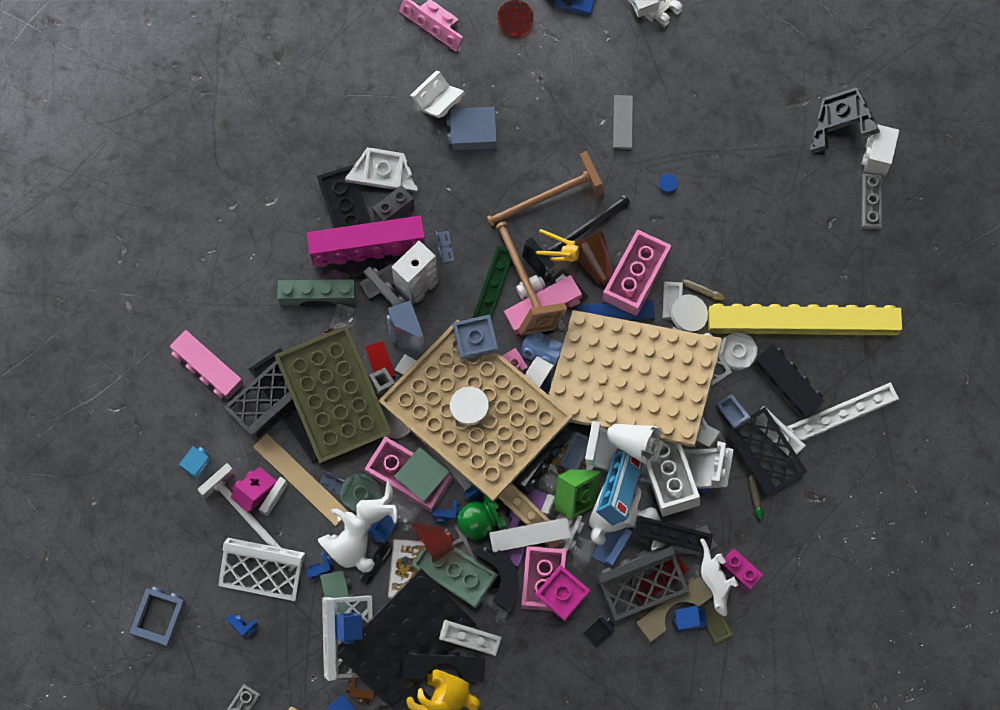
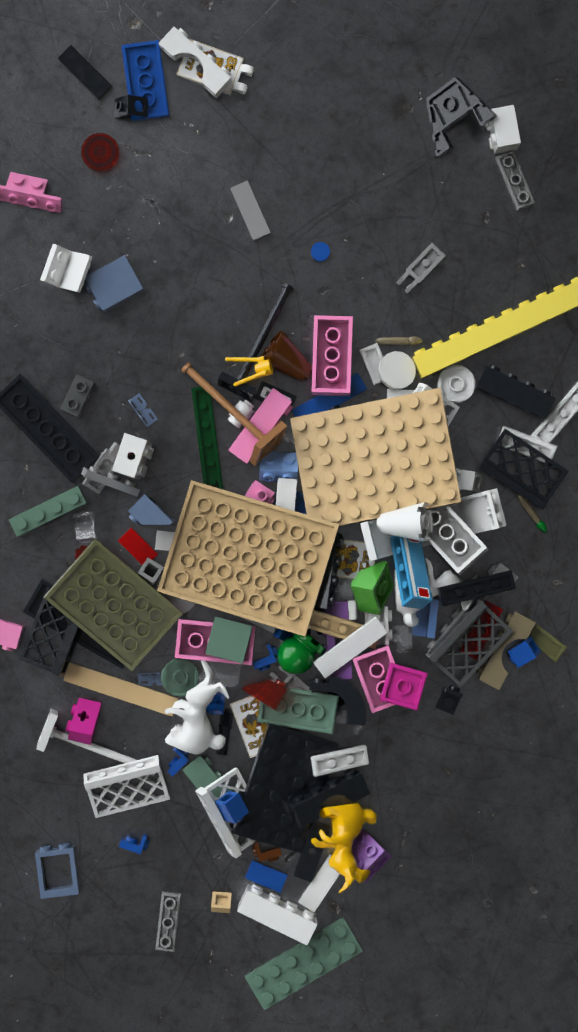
camera: 20 degrees left, 15 degrees up
dark azure brick [179,446,211,479] -> none
white tile [259,477,288,517] -> none
dark pink brick [307,216,425,267] -> none
white wing [345,147,417,193] -> none
white tile [450,387,489,426] -> none
sand blue tile [452,315,499,360] -> none
medium nougat tile [487,151,605,227] -> none
sand blue tile [559,431,589,470] -> none
white animal [700,539,738,617] -> none
sand blue tile [716,394,751,429] -> none
dark pink brick [720,548,763,593] -> none
none -> light grey hinge [396,243,446,294]

